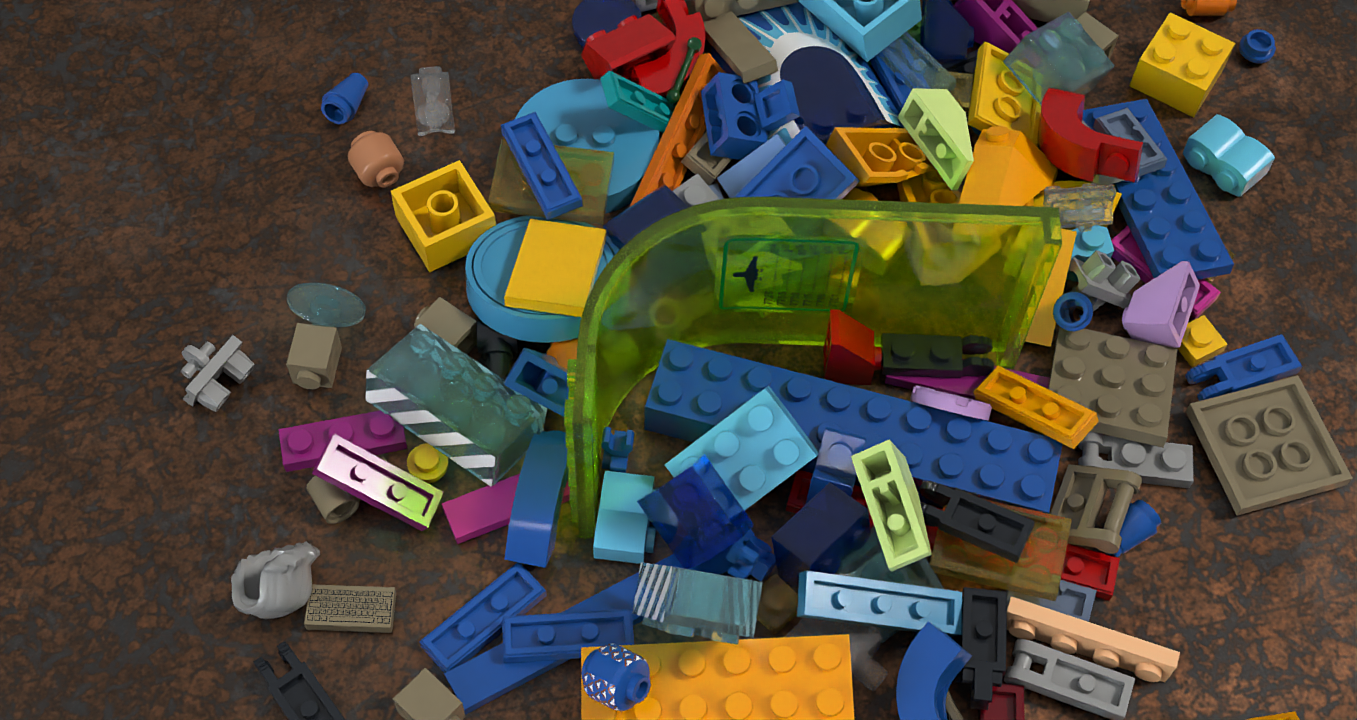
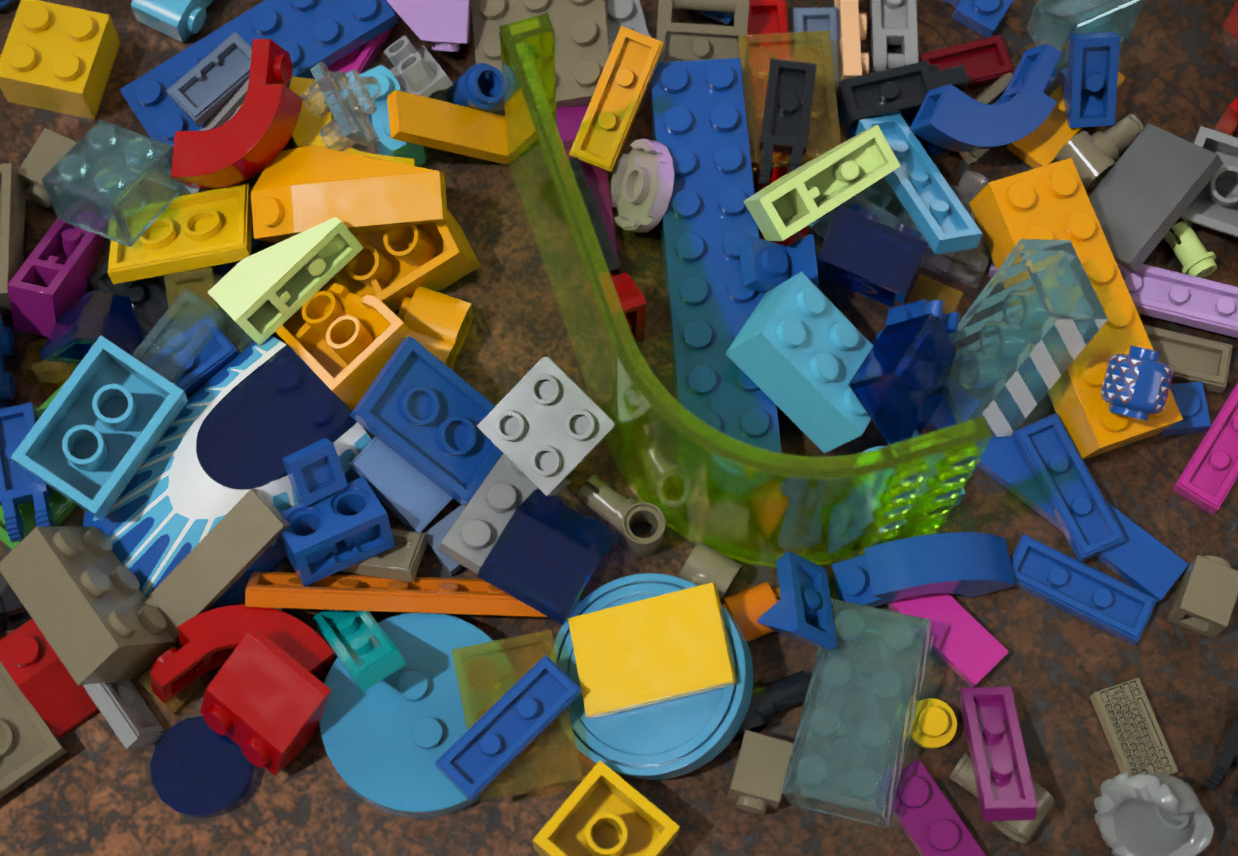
camera: 110 degrees left, 10 degrees up
dark green hinge [666,37,702,104] -> none

